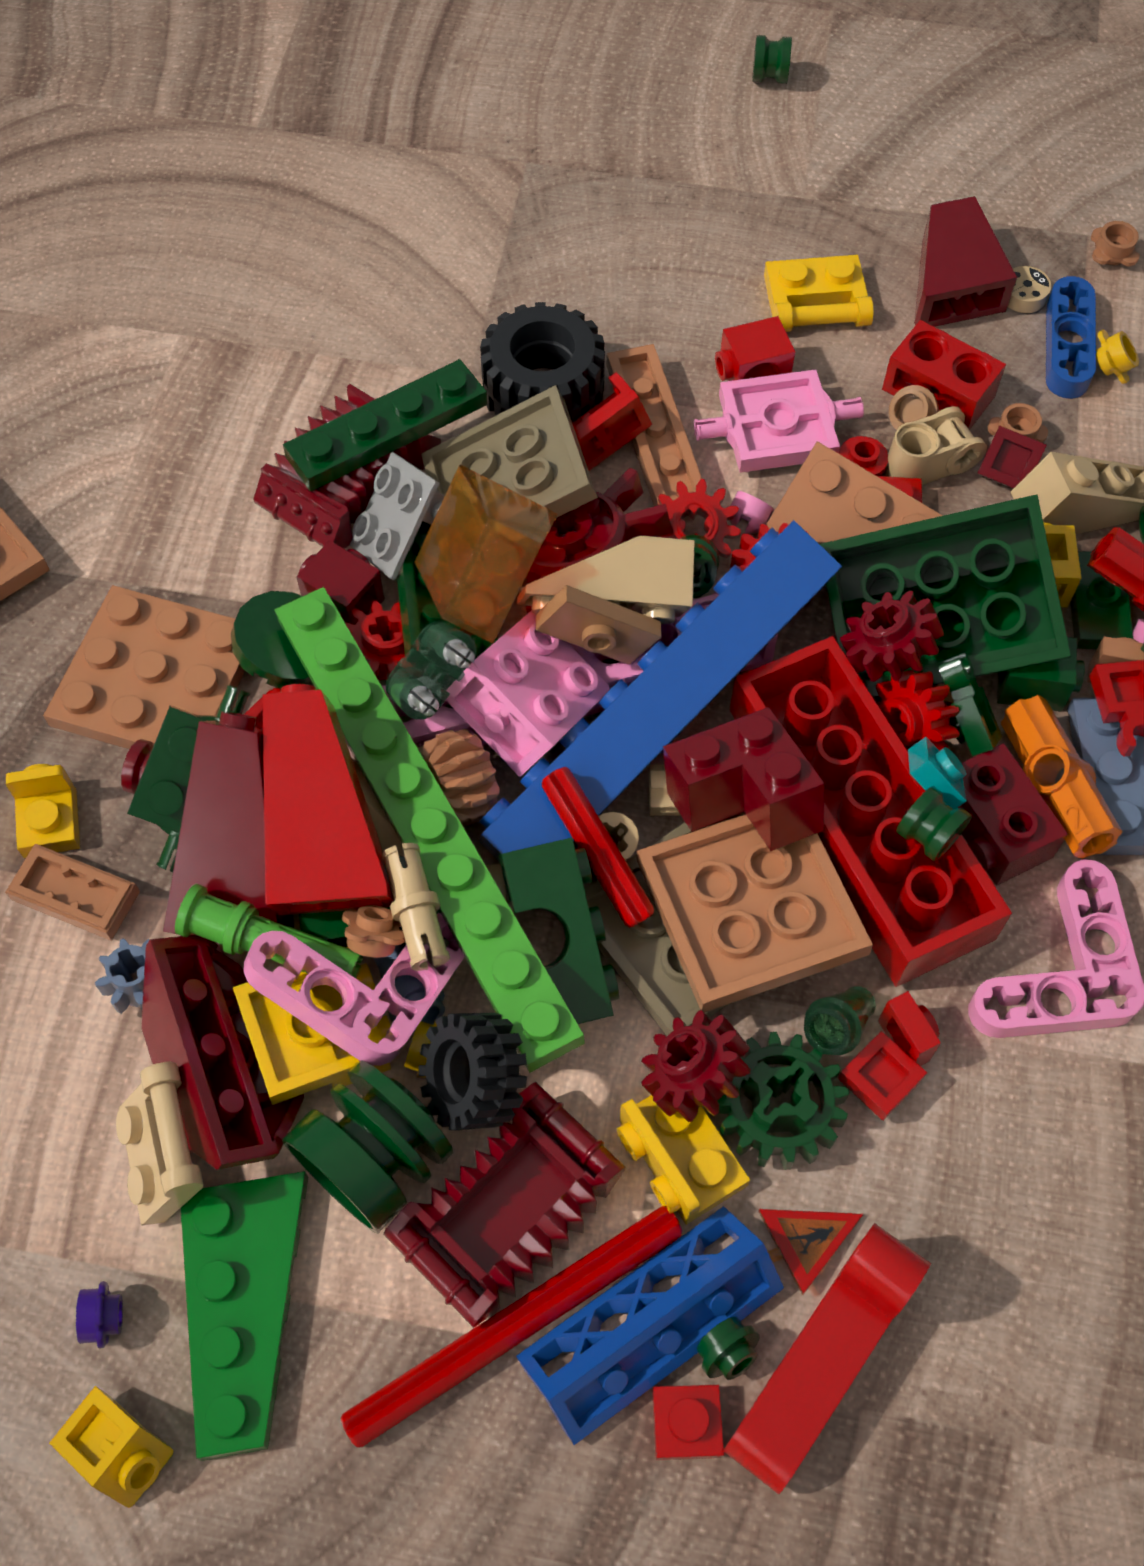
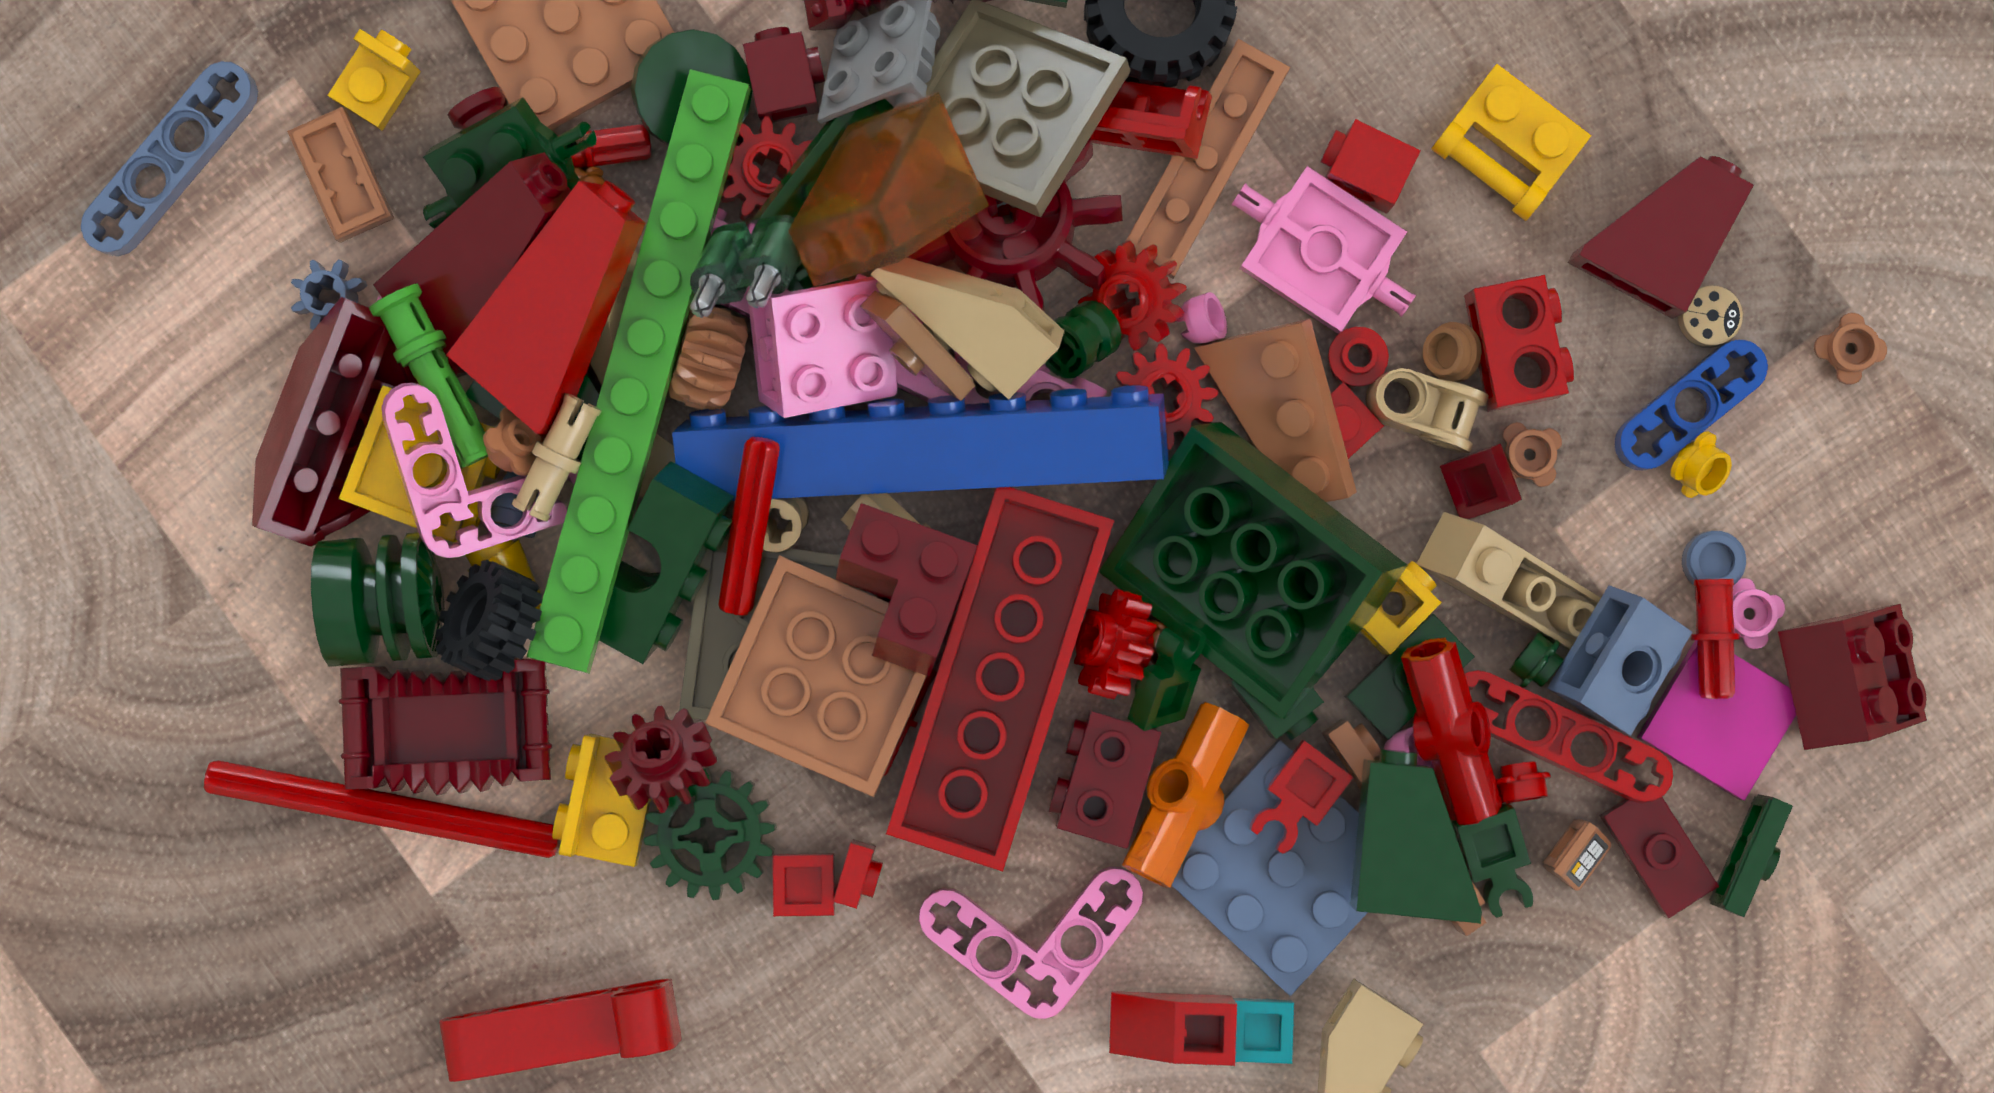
camera: 40 degrees right, 25 degrees up
yellow bracket [49,1386,173,1508] -> none
dark purple plate [76,1281,123,1349] -> none
tan plate [116,1062,204,1226] -> none
green wing [181,1171,309,1461] -> none
blue fence [516,1206,784,1445] -> none
red plate [652,1385,724,1460] -> none
dark green plate [697,1317,760,1380] -> none
piece [758,1209,863,1295] -> none
clear green cone [804,986,876,1055] -> none
dark red gear [840,591,944,682] -> none
dark green wheel [896,786,972,862] -> none
teal plate [908,737,967,809] -> none

